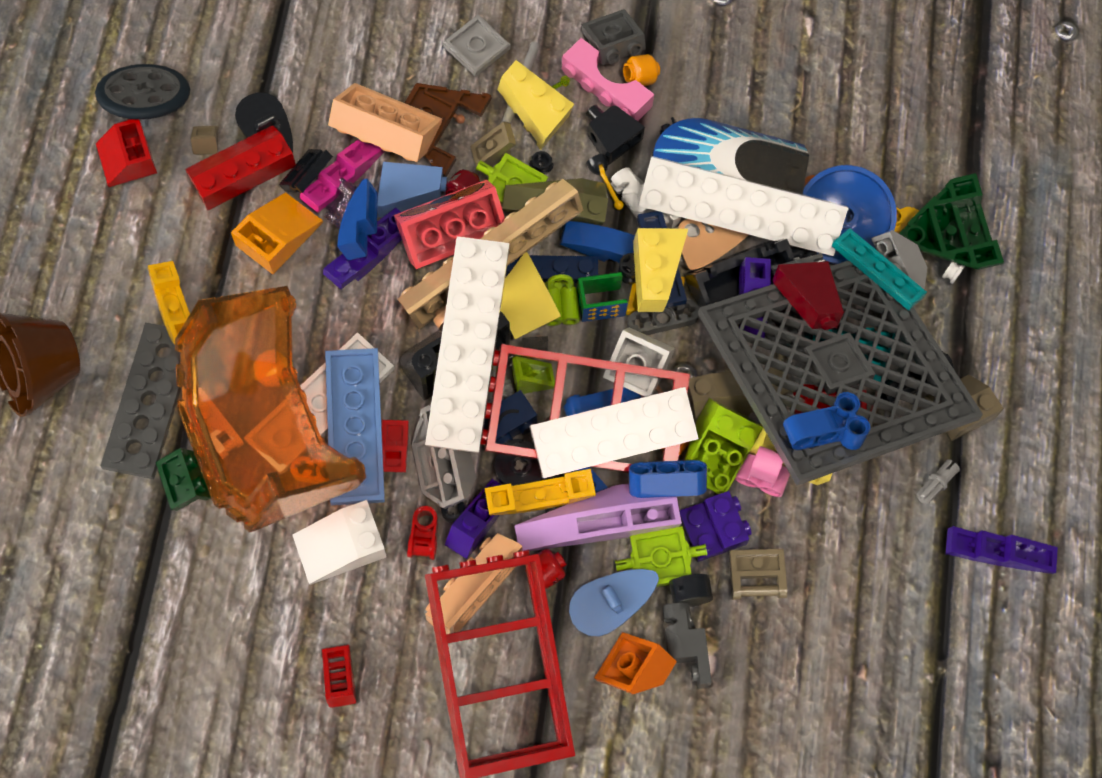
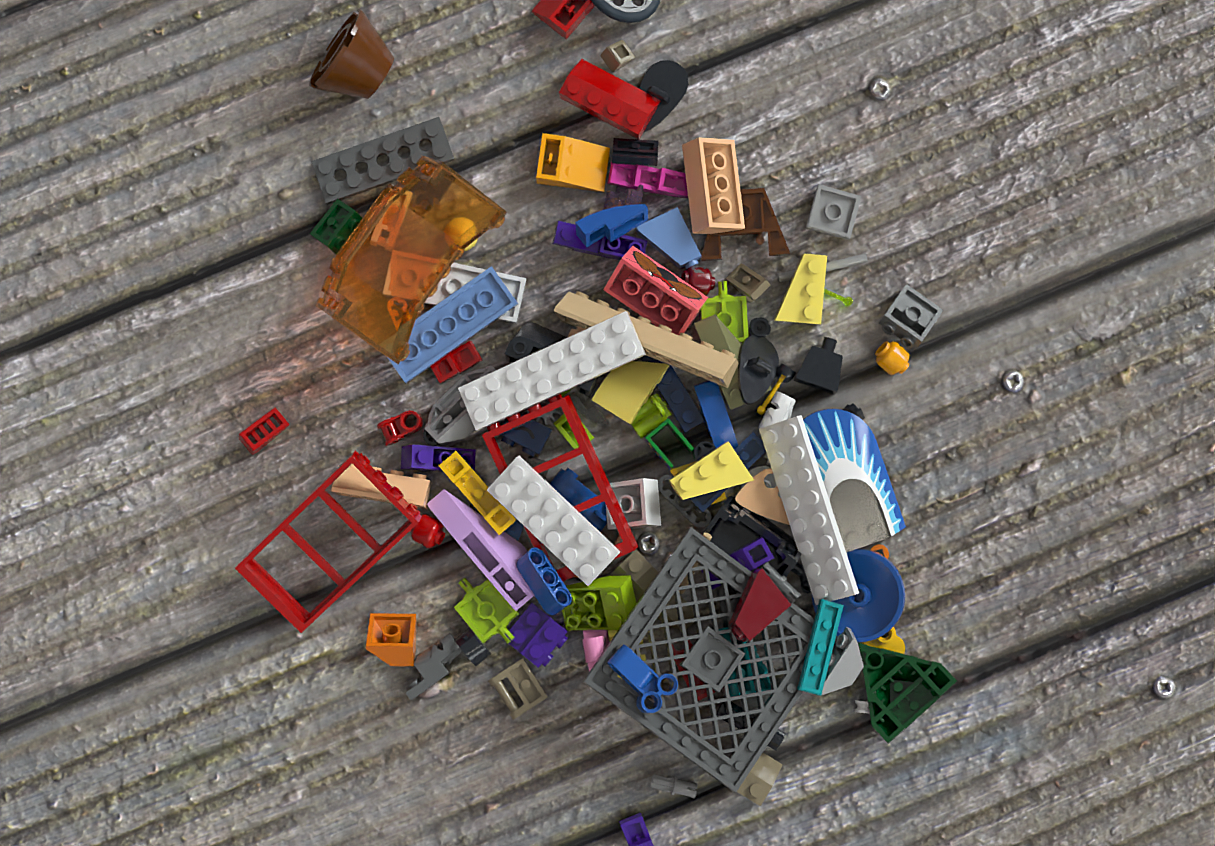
camera: 60 degrees right, 15 degrees up
yellow slope [148,261,200,345] -> none
white slope [293,500,386,585] -> none
black plate [495,439,544,486] -> none
bright pink arch [561,38,654,121] -> none
medium blue shield [569,569,659,637] -> none
none -> black shield [738,335,779,405]

